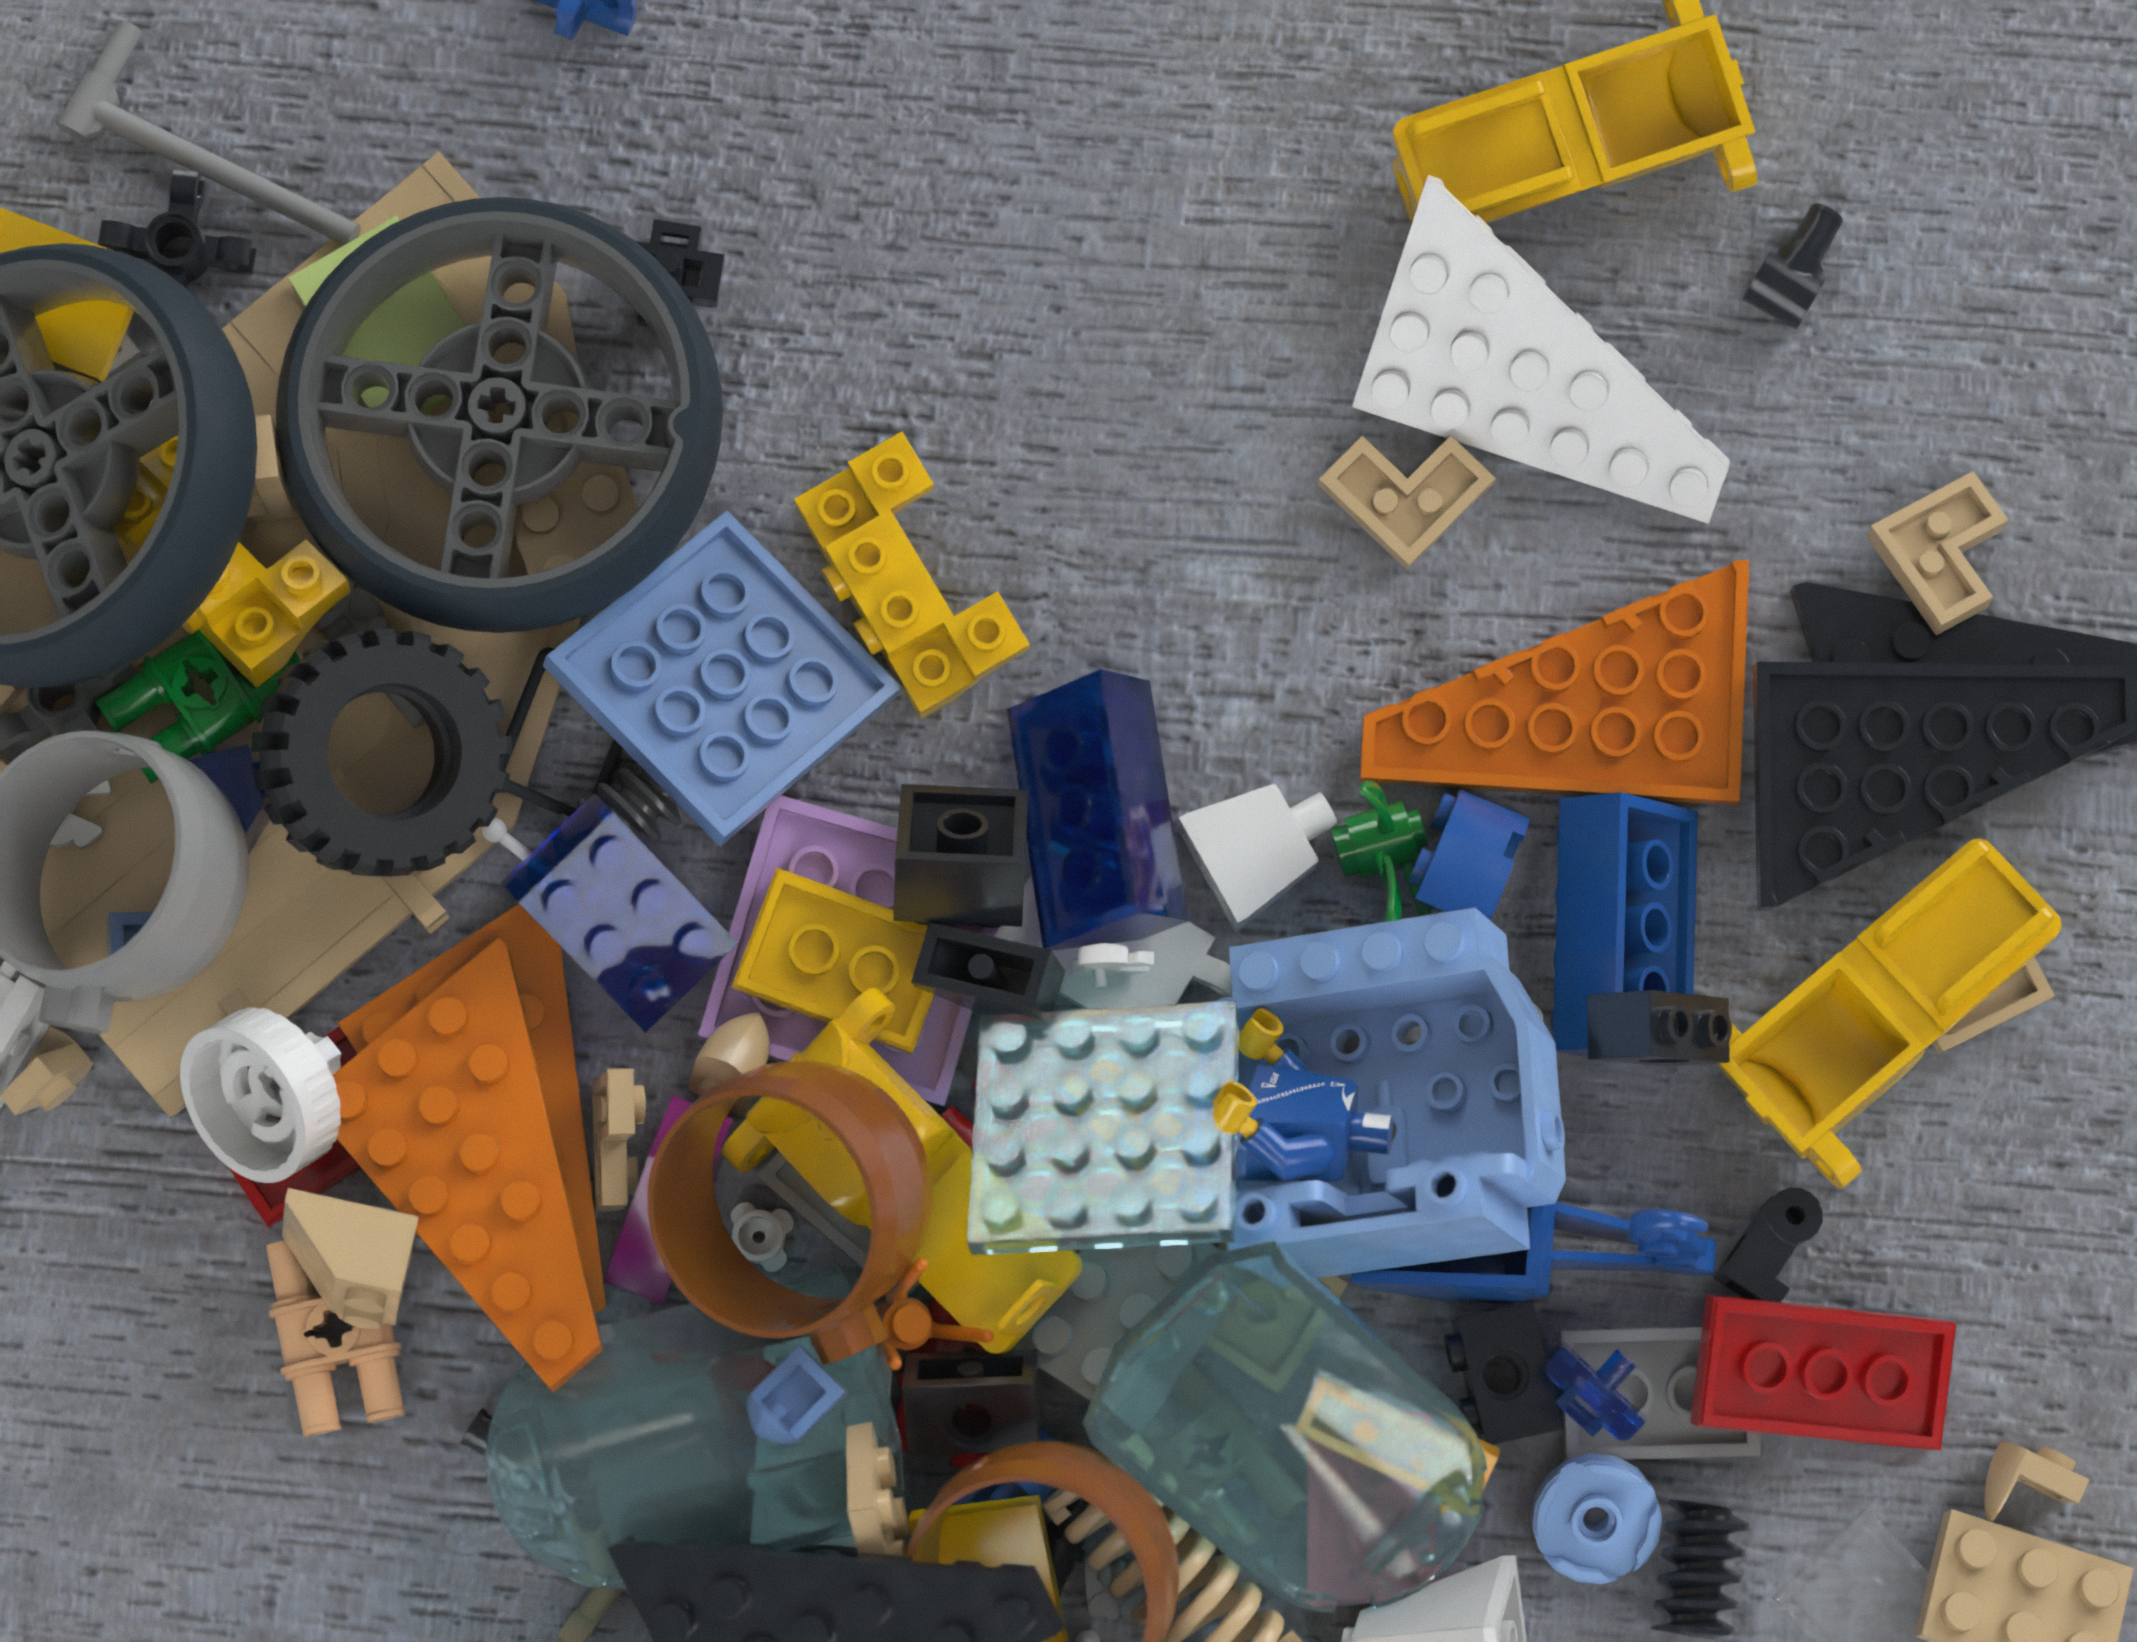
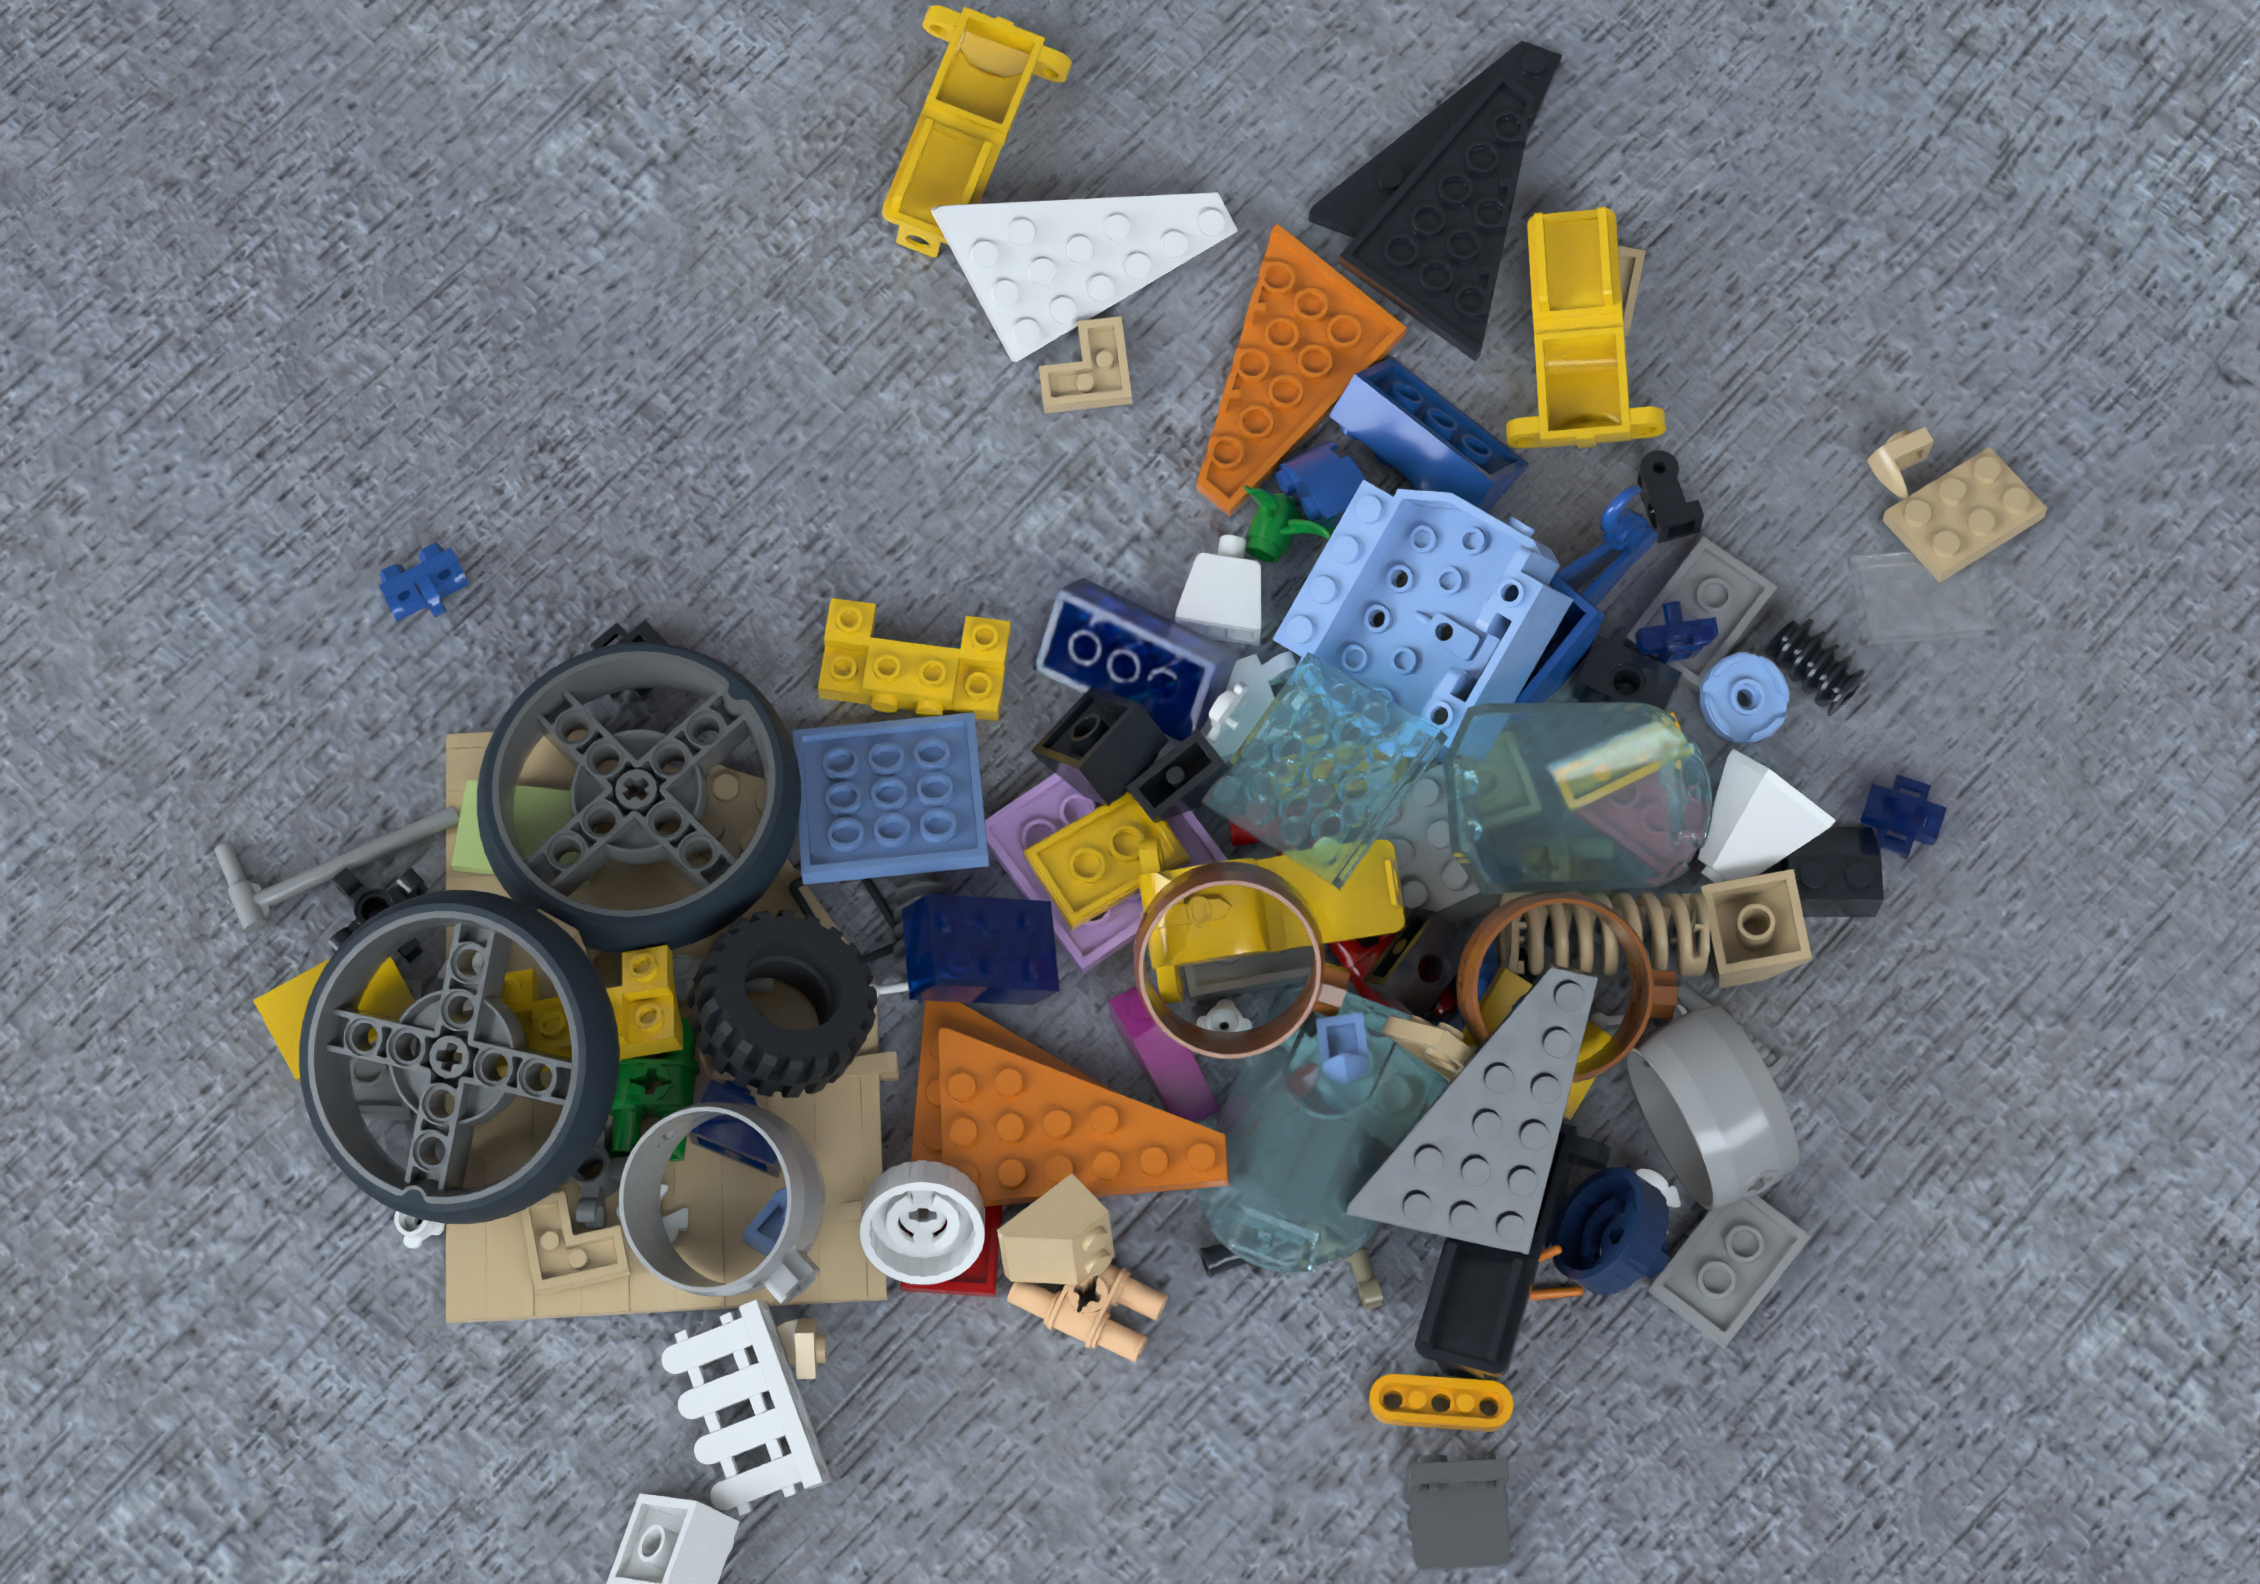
camera: 45 degrees left, 10 degrees down
tan plate [591,1069,646,1212] -> none
tan plate [688,1012,769,1118] -> none
orange plant [873,1258,994,1370] -> none
blue torso [1213,1008,1393,1182] -> none
black brick [1587,990,1732,1067] -> none
red tile [1690,1294,1957,1451] -> none
black pin [1742,203,1843,330] -> none
tan plate [1866,471,2009,636] -> none

